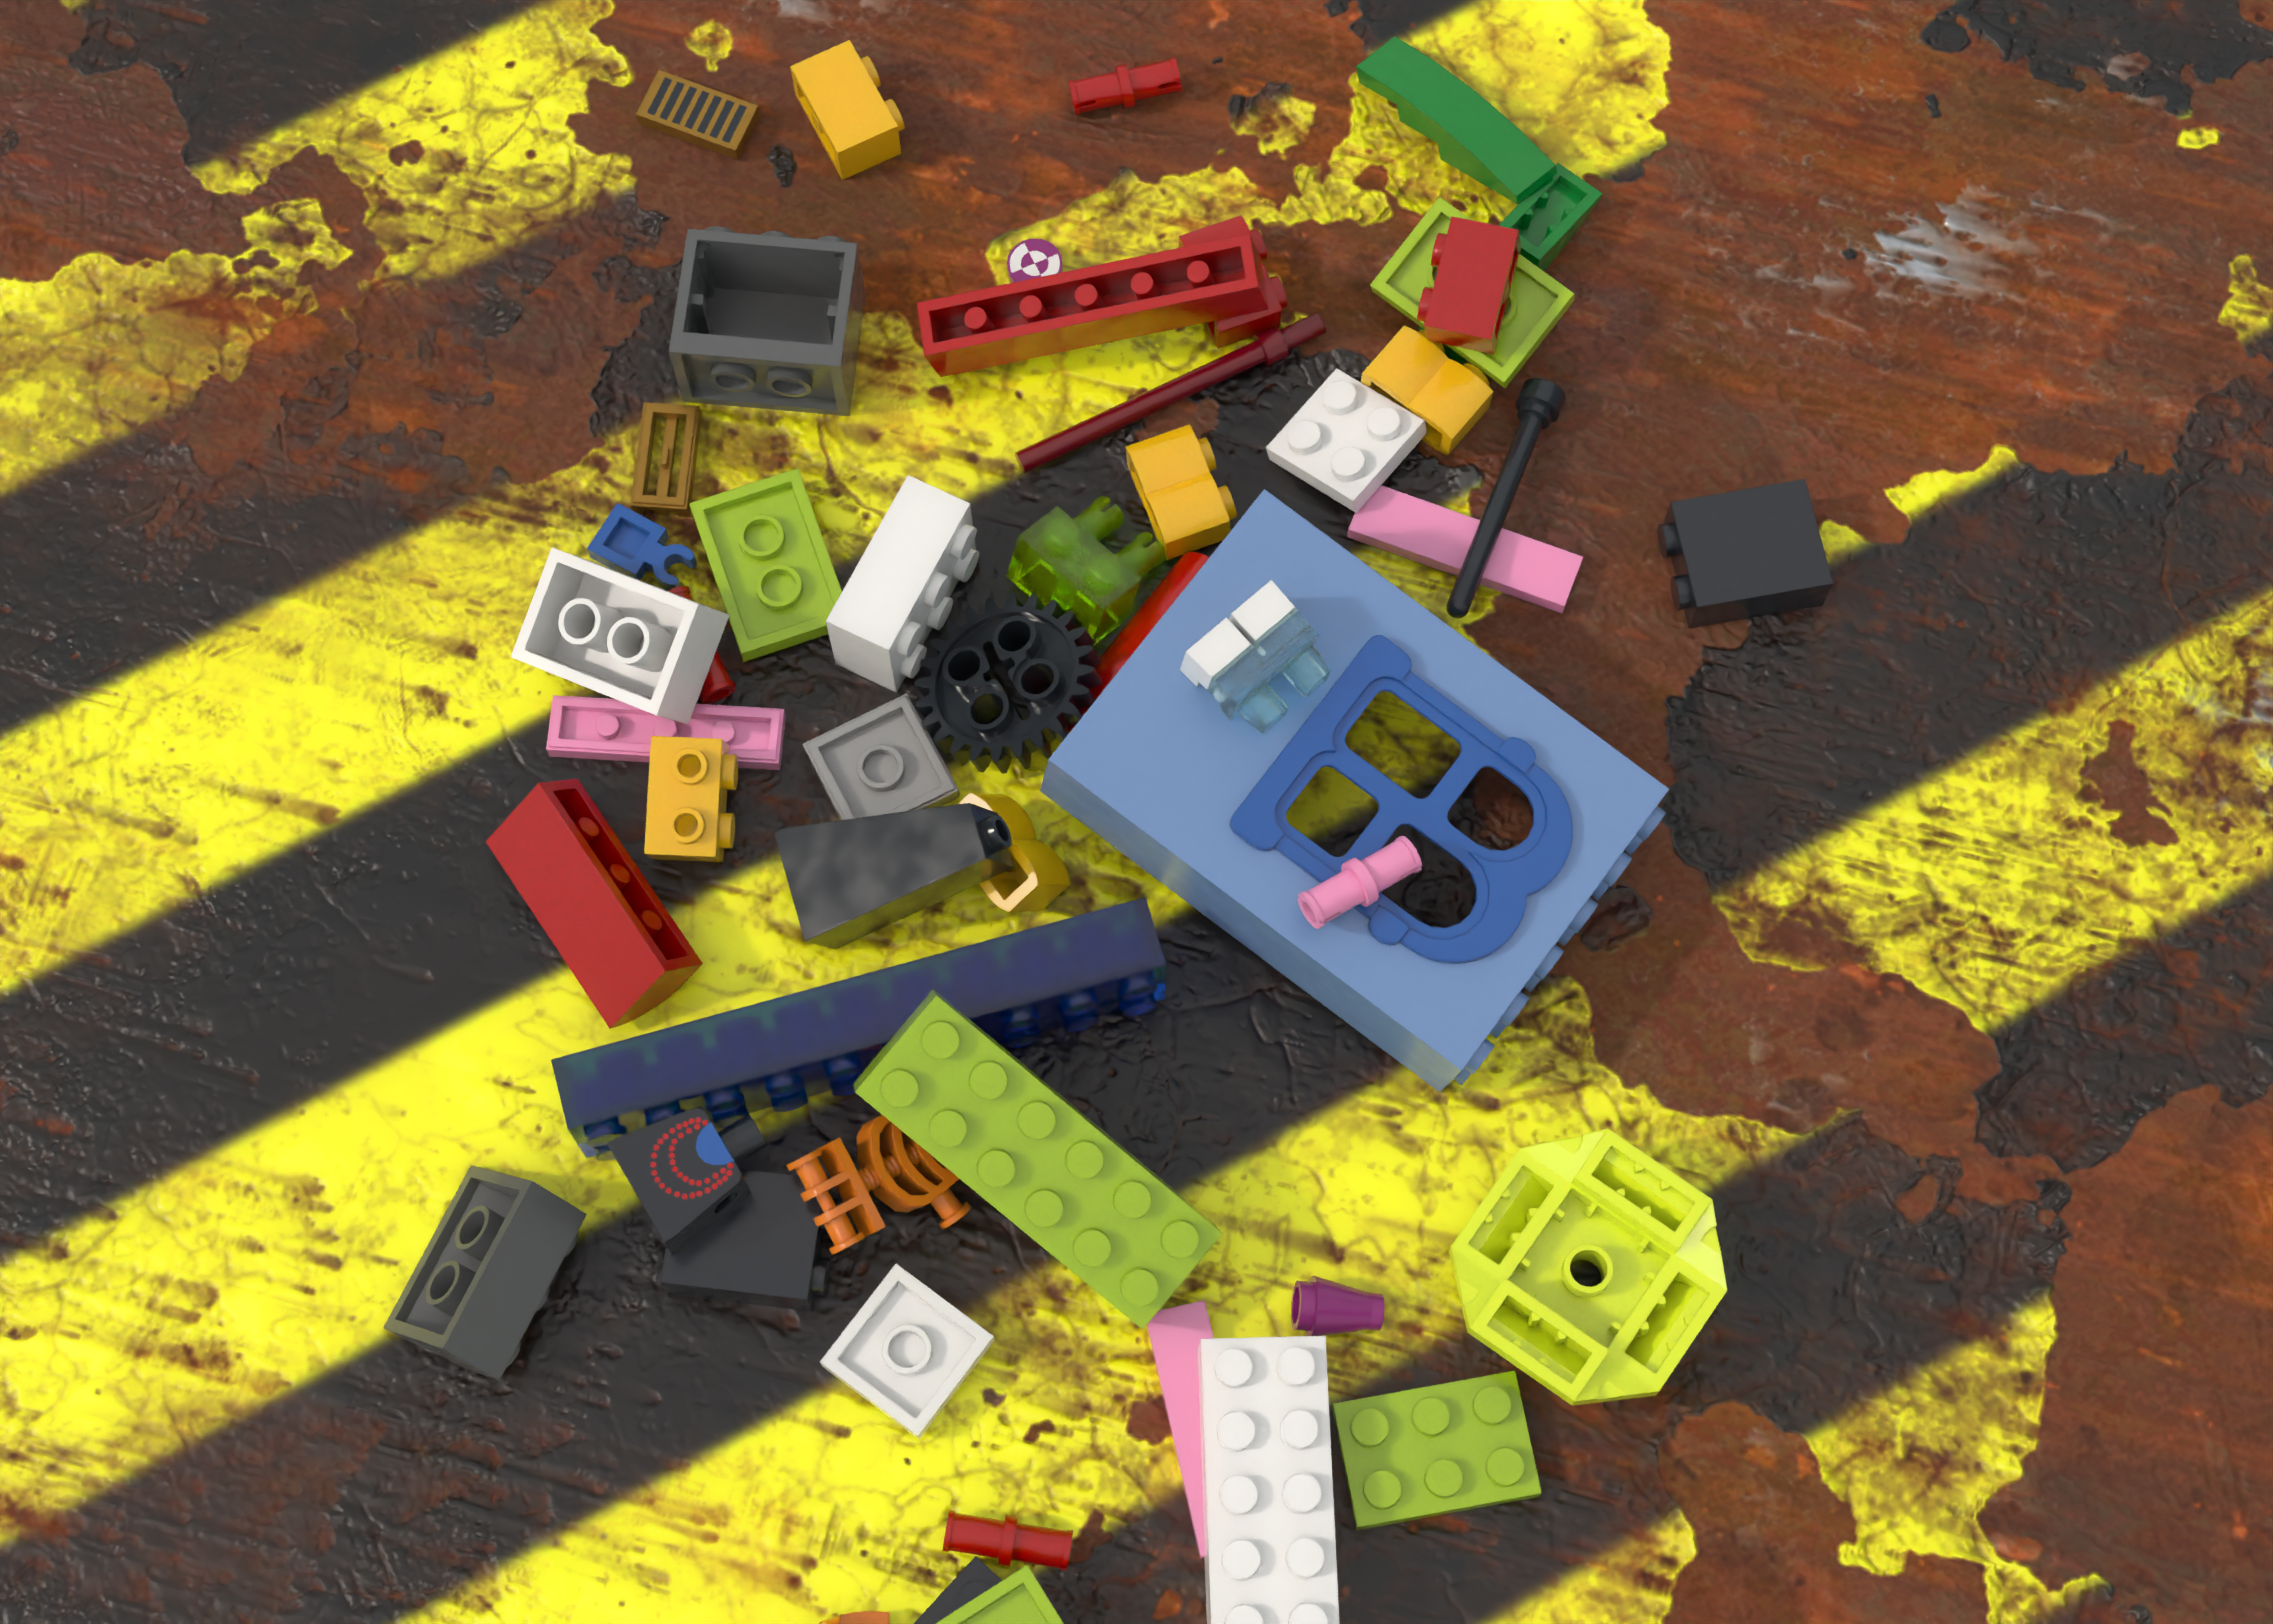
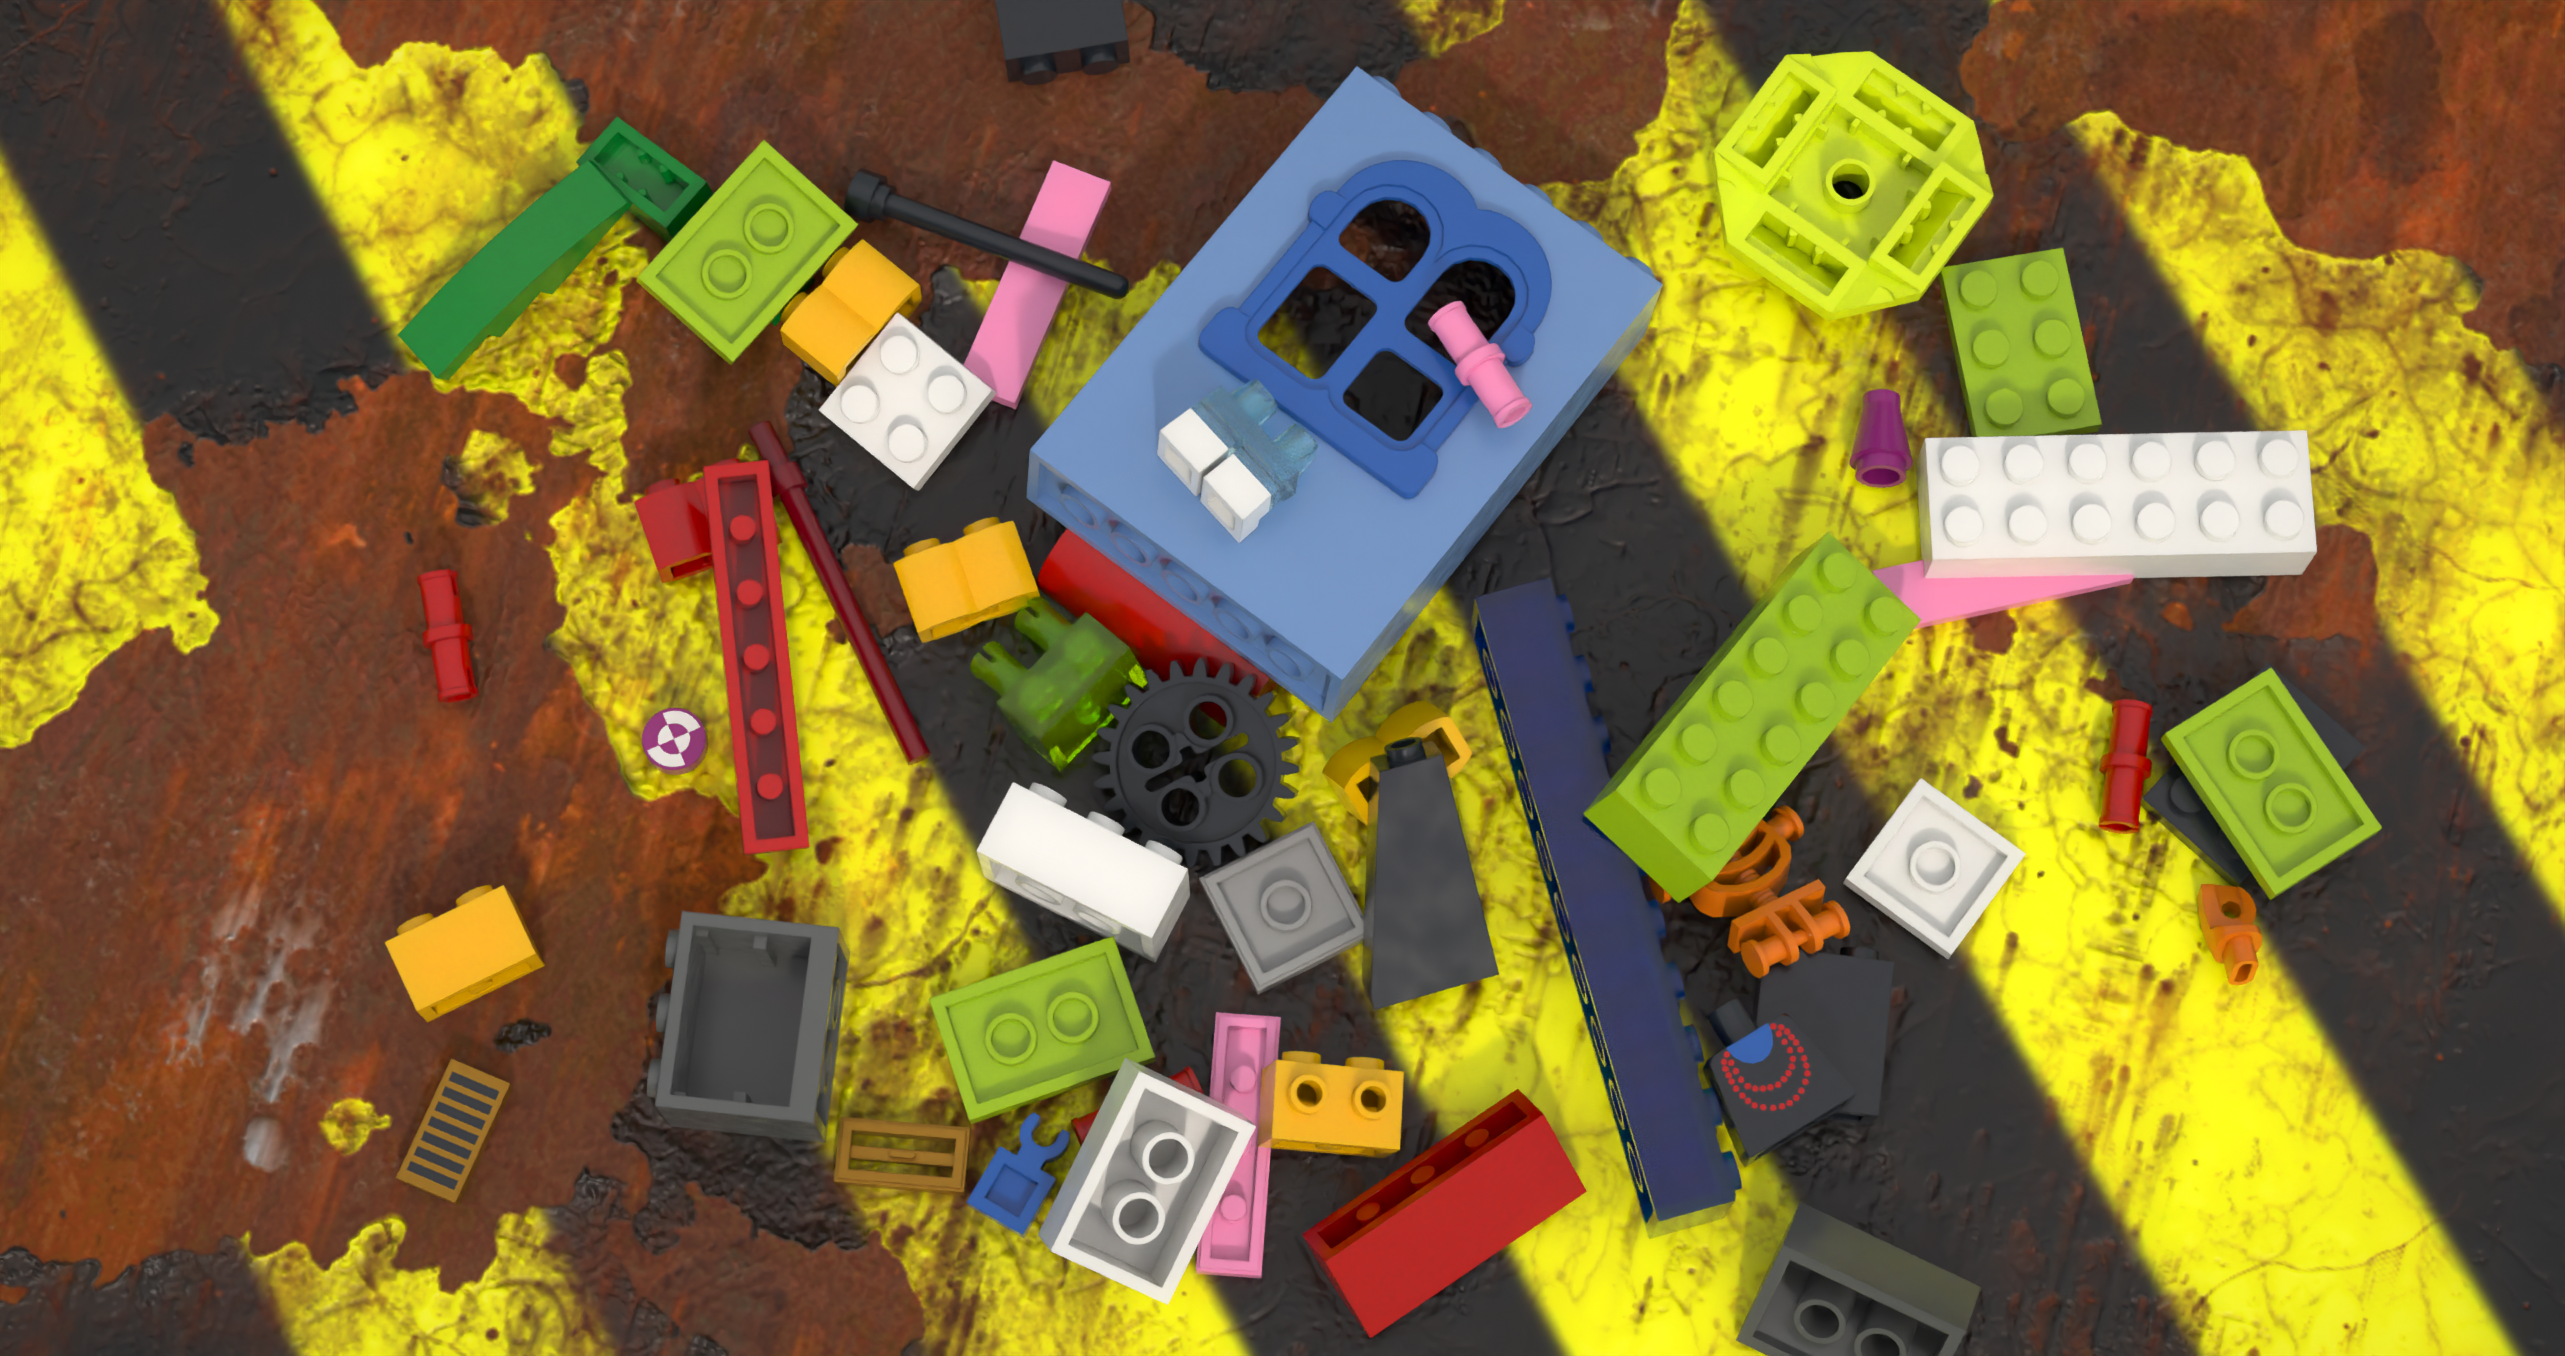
camera: 90 degrees left, 5 degrees up
red brick [1417,216,1521,355] -> none

